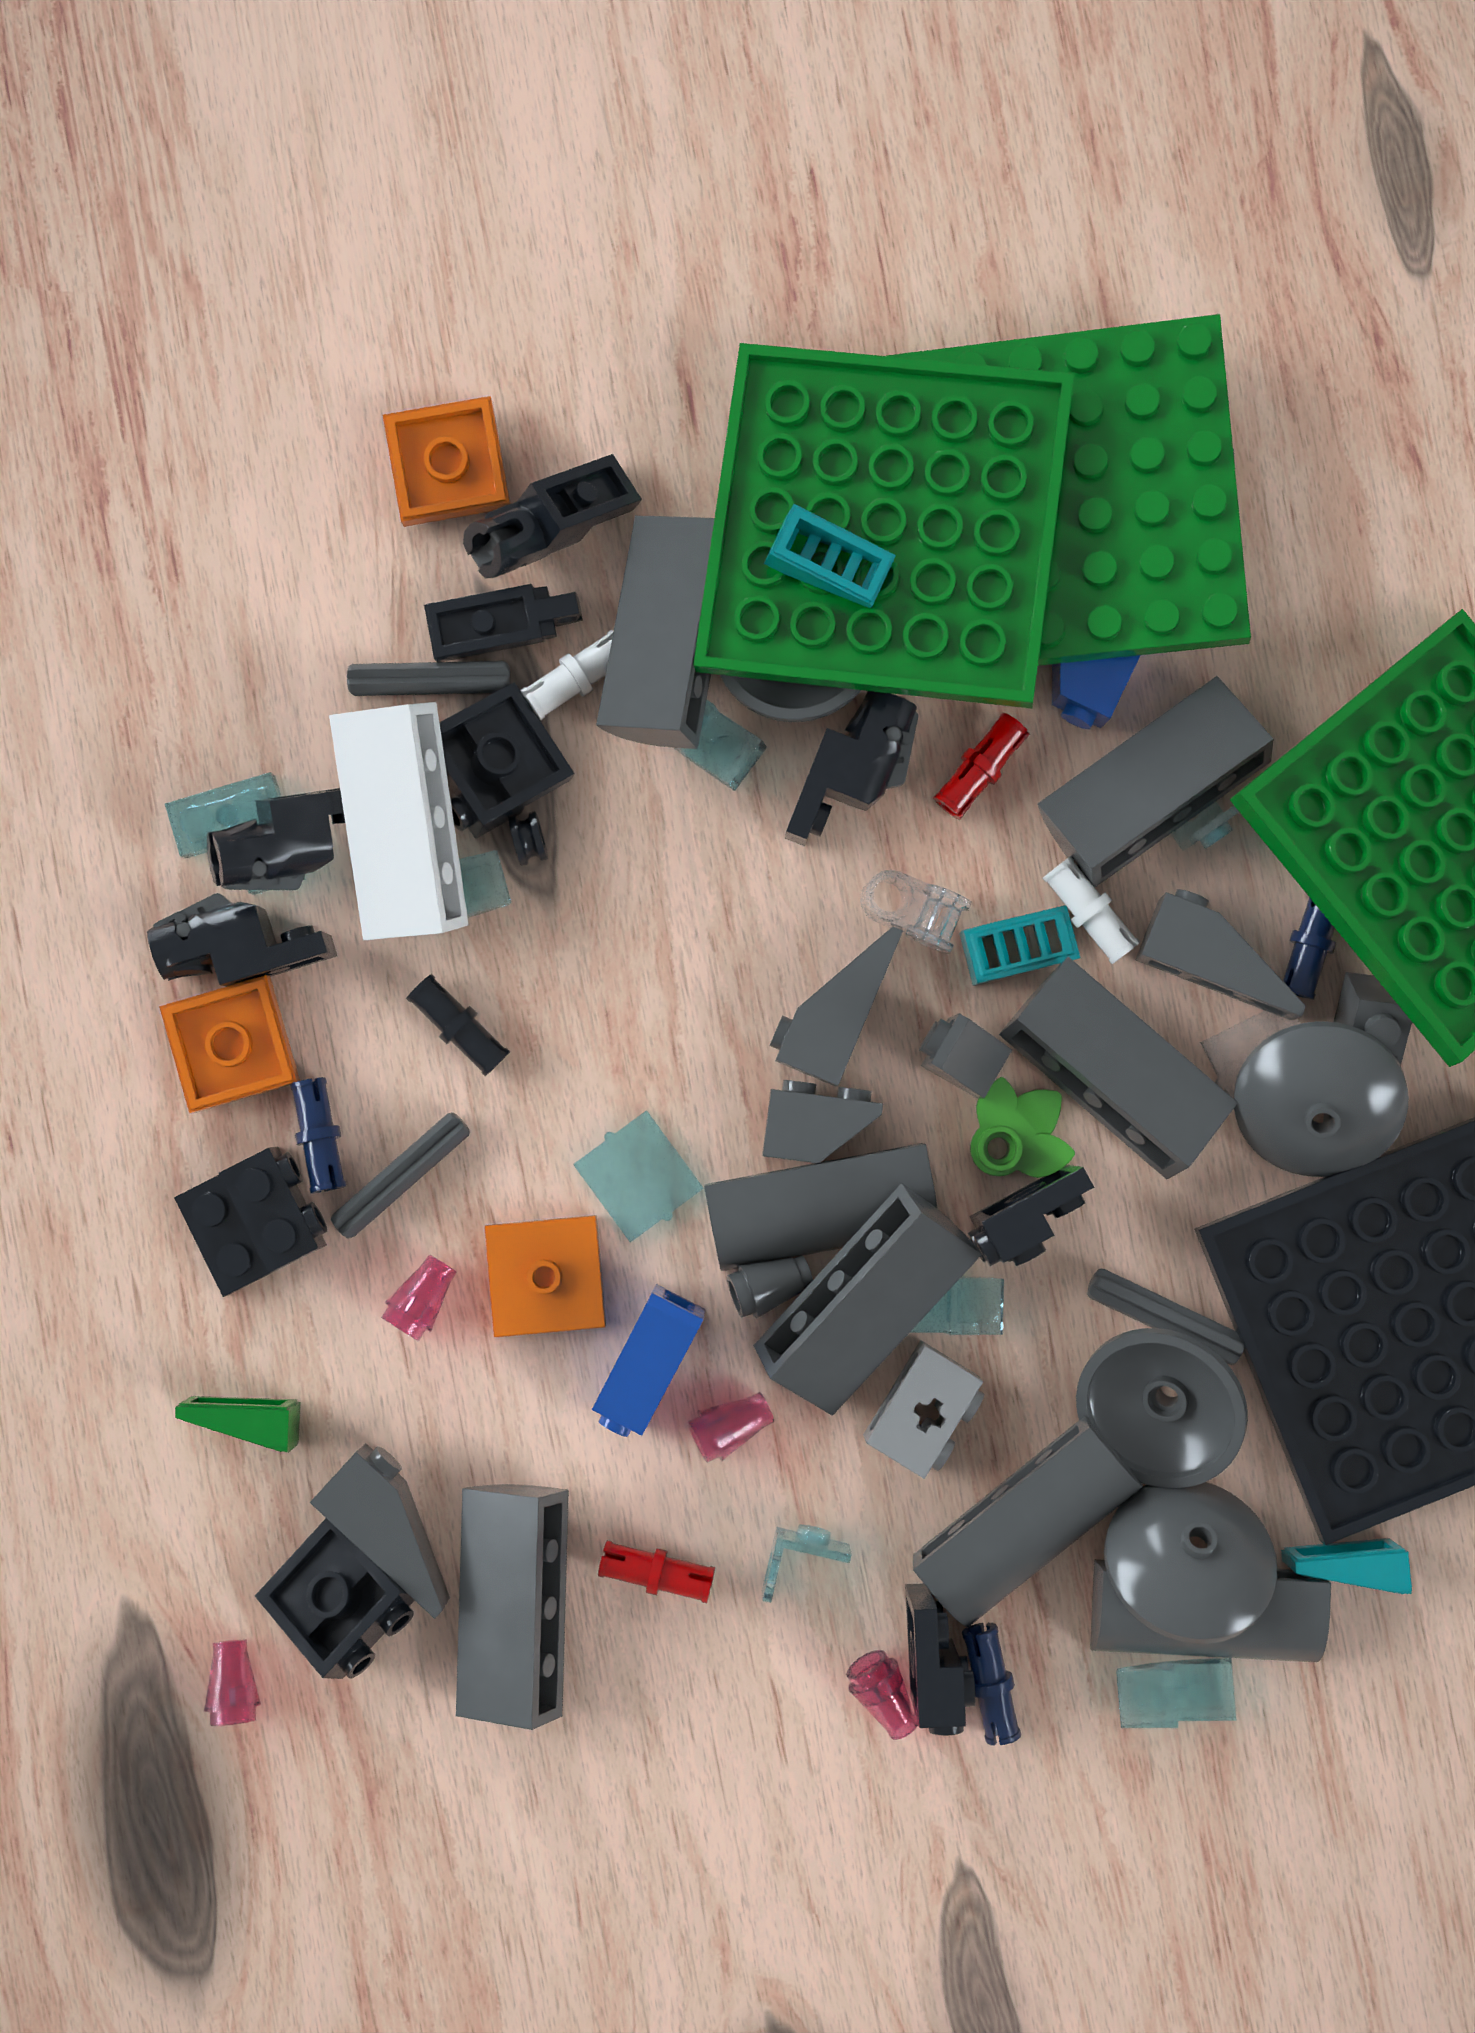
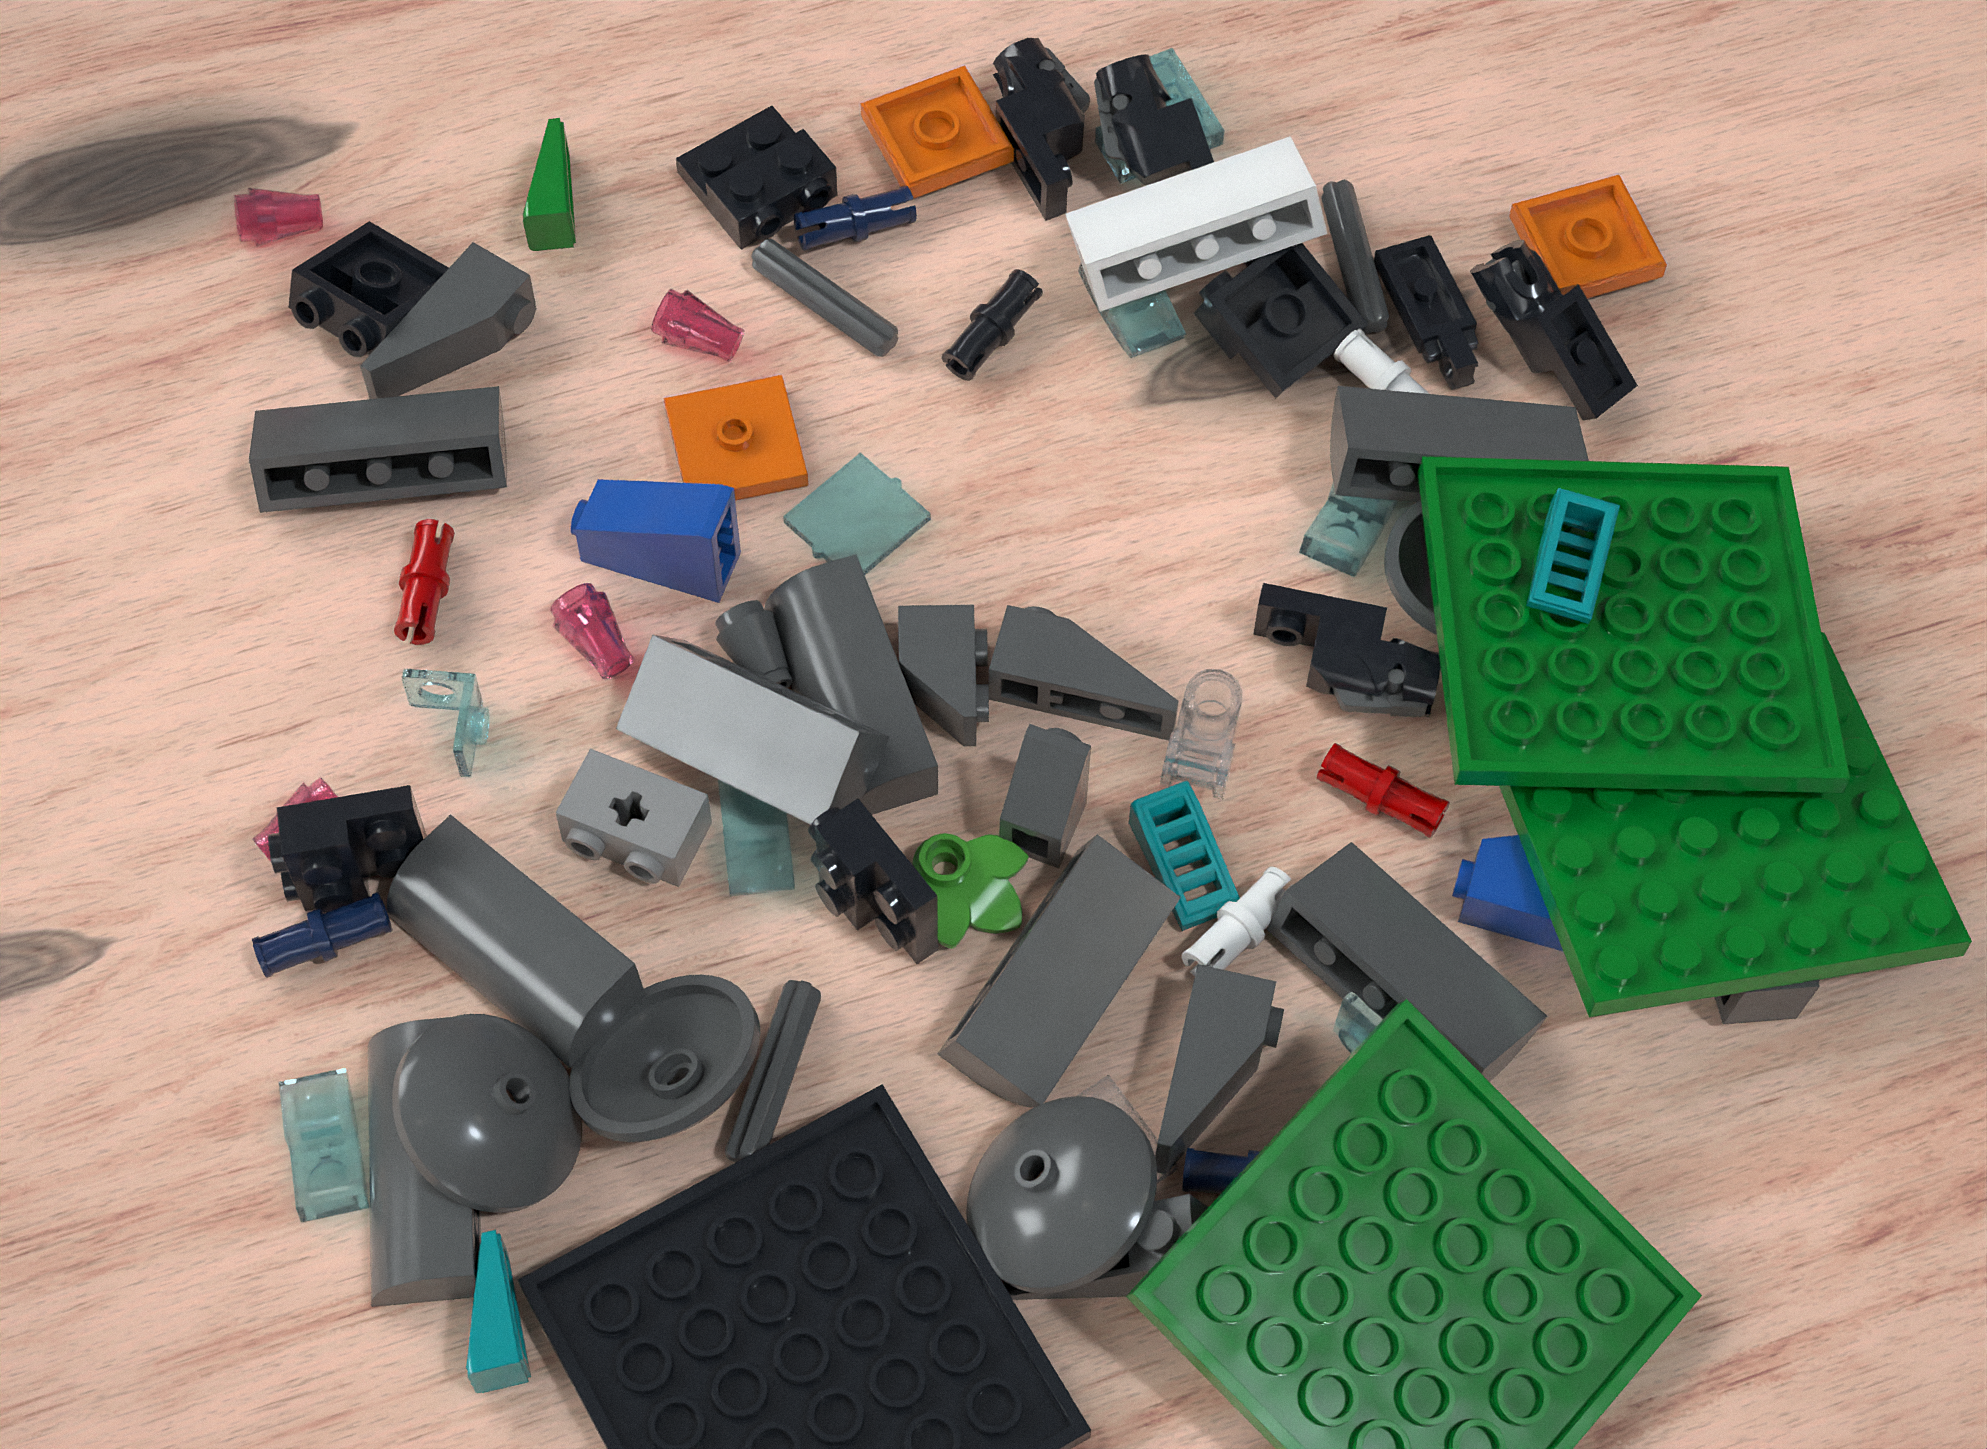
camera: 80 degrees right, 25 degrees down
black bush [509,811,548,866] -> none

